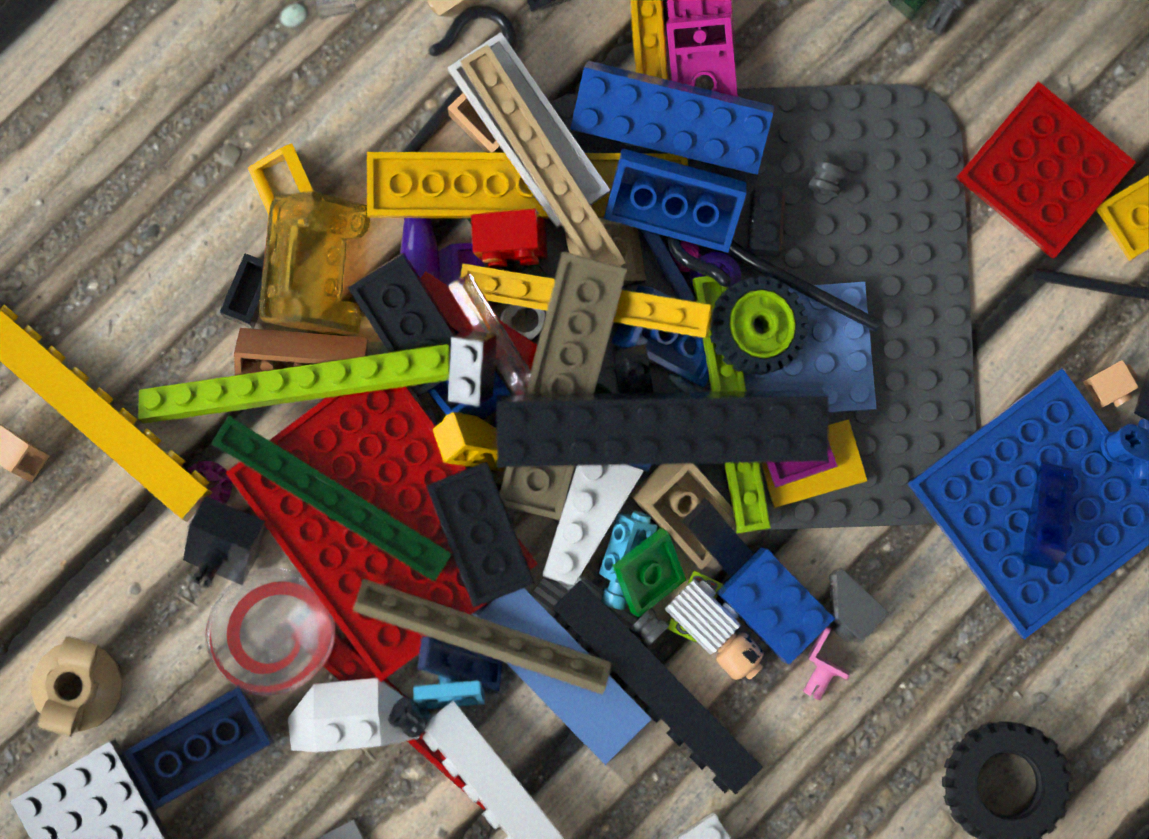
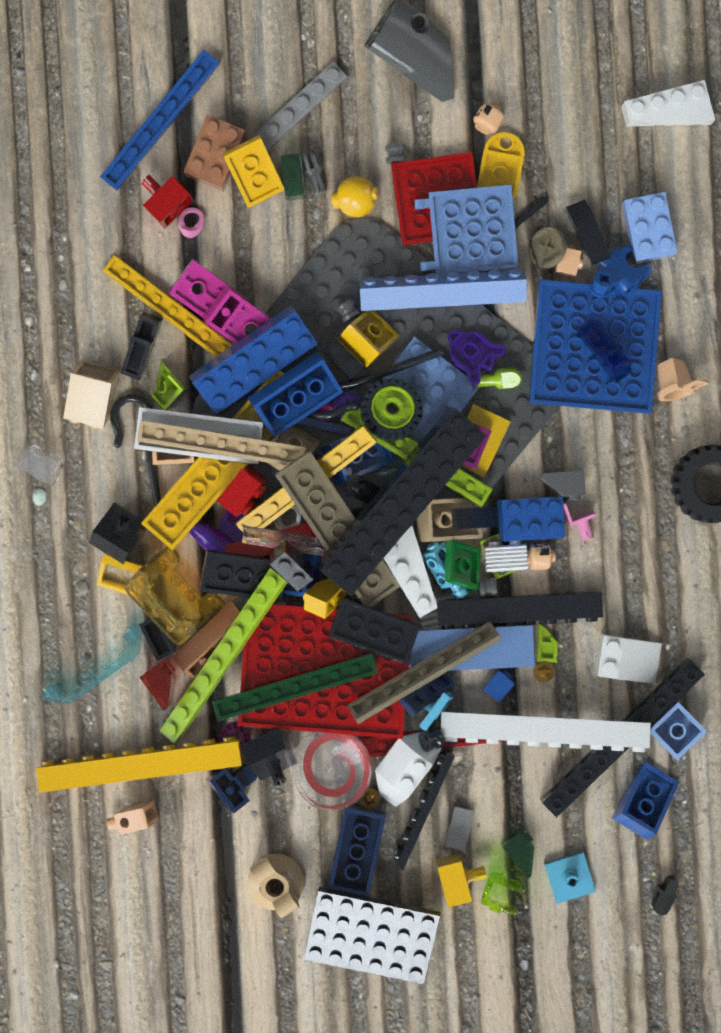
camera: 40 degrees left, 5 degrees up
none -> clear light blue slope [39,623,143,704]
none -> black brick [89,502,147,564]
none -> clear red slope [139,659,176,711]
none -> lime slope [151,360,188,411]
none -> dark blue brick [206,765,257,813]
none -> yellow brick [331,176,379,218]
none -> yellow slope [338,310,400,367]
none -> brick [359,269,527,311]
none -> pearl gold tile [359,787,380,808]
none -> dark grey wheel [385,144,406,164]
none -> black plate [393,748,455,870]
none -> medium blue plate [414,185,519,275]
none -> dark purple tile [447,330,506,386]
none -> lime arm [477,367,522,389]
none -> blue brick [482,669,515,702]
none -> dark tan tile [528,227,567,269]
none -> pearl gold tile [533,662,554,682]
none -> lime tile [536,623,558,663]
none -> light nougat container [657,358,709,401]

